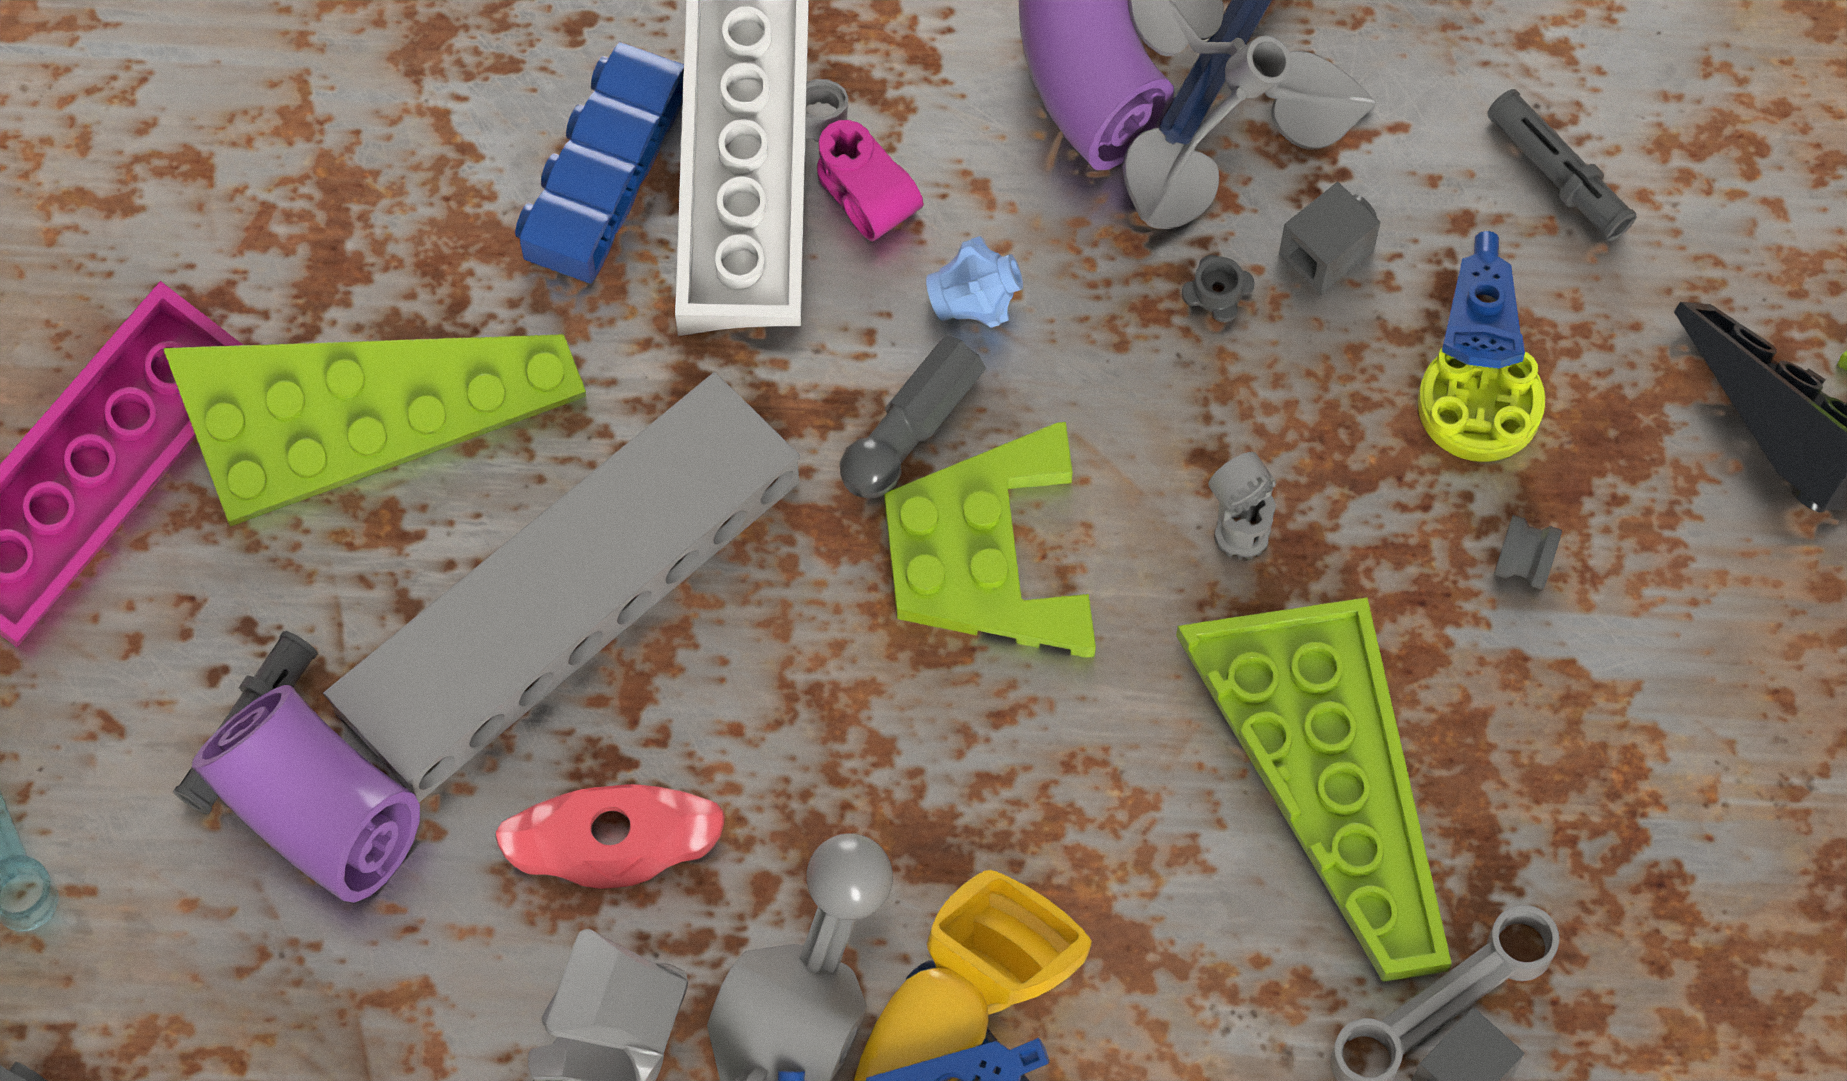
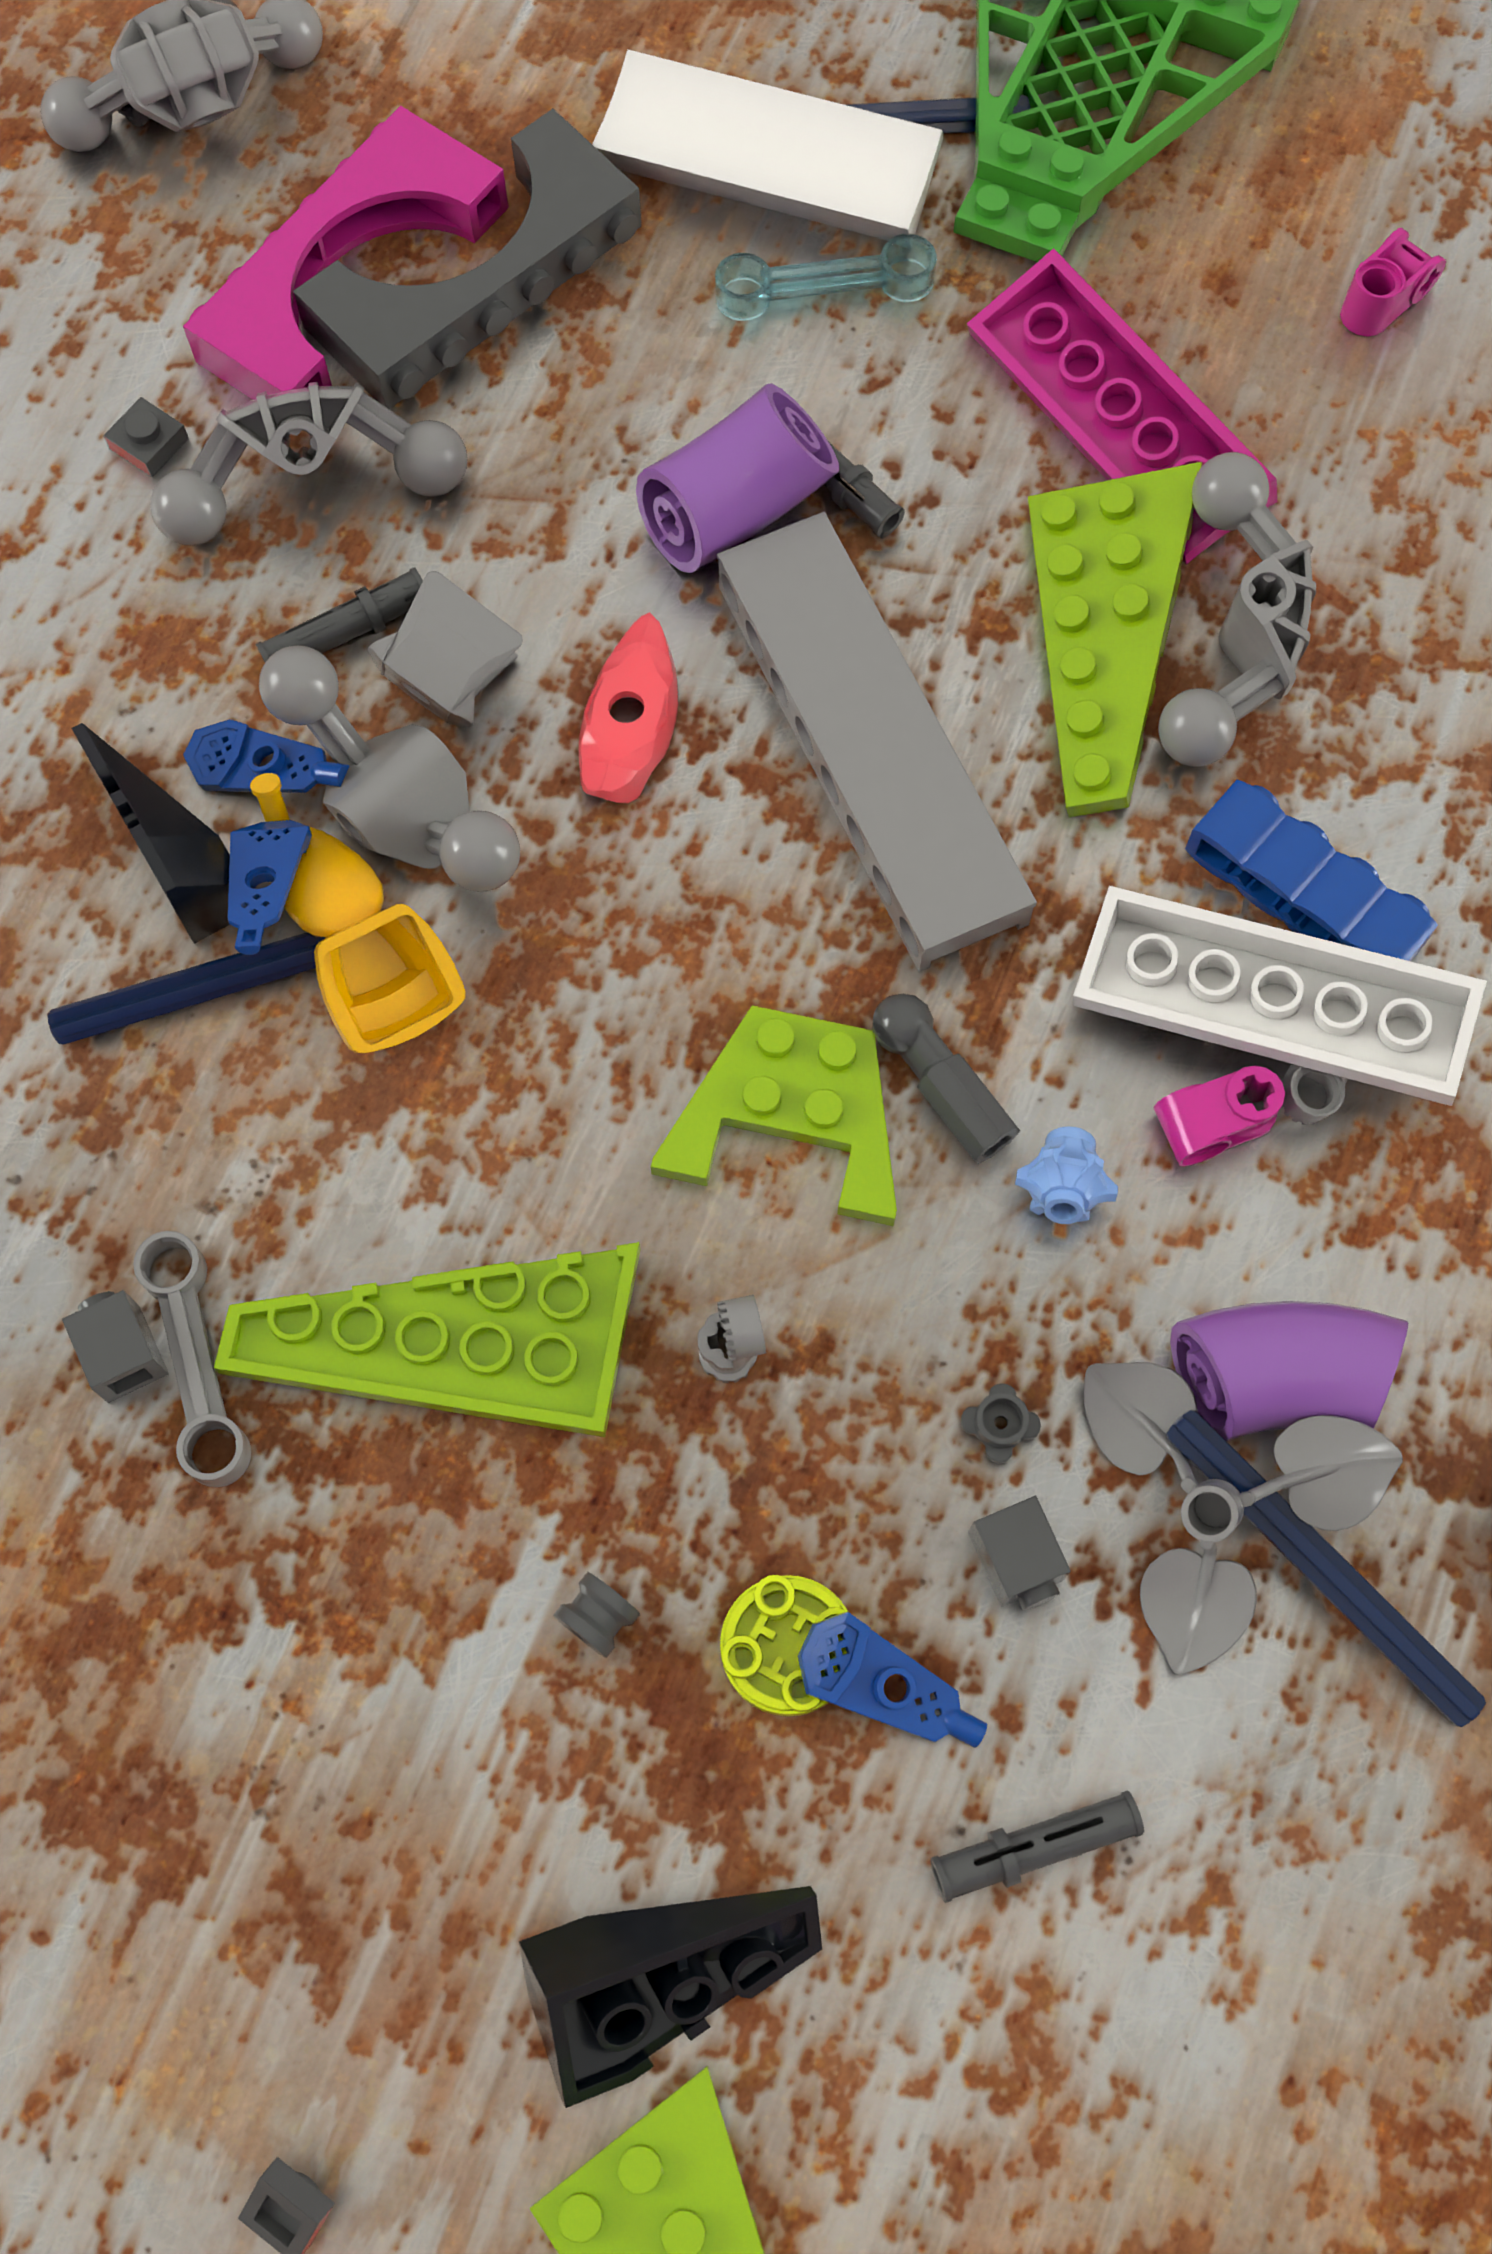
camera: 110 degrees right, 5 degrees up
none -> light grey piece [1158,452,1316,767]

